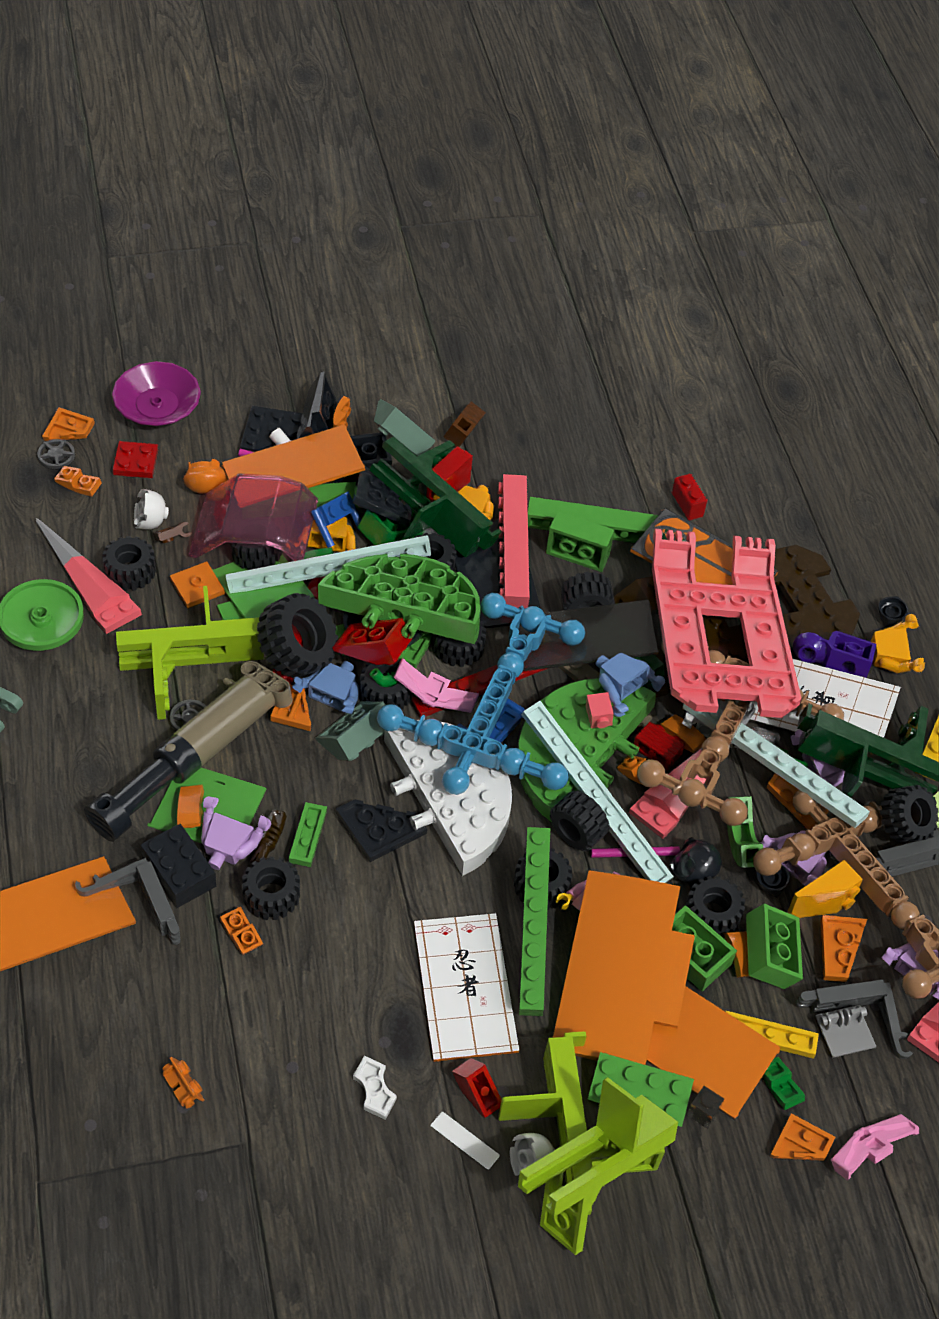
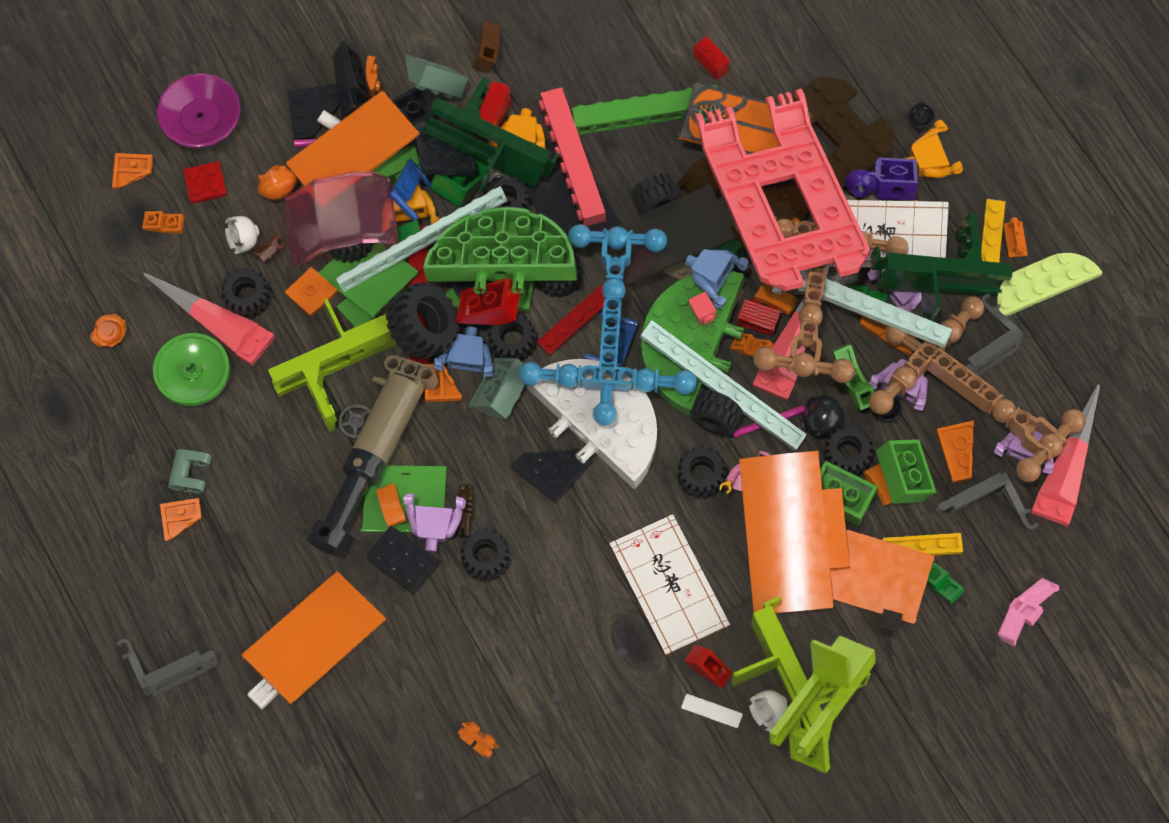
camera: 10 degrees left, 15 degrees up
flat silver wheel [37,439,75,469] -> none
dark grey hinge [75,858,181,945] -> none
orange slope [219,907,263,955] -> none
bright green plate [289,802,327,867] -> none
white tile [353,1056,397,1120] -> none
green arm [370,668,398,687] -> none
bright pink plate [394,658,479,713] -> none
bright green brick [519,827,550,1016] -> none
bright green brick [546,511,614,572] -> none
bright green plate [588,1052,694,1127] -> none
orange wing [770,1113,835,1161] -> none
light orange slope [787,860,863,918] -> none
light grey hinge [815,1005,876,1058] -> none
black tyre [880,785,939,842] -> none

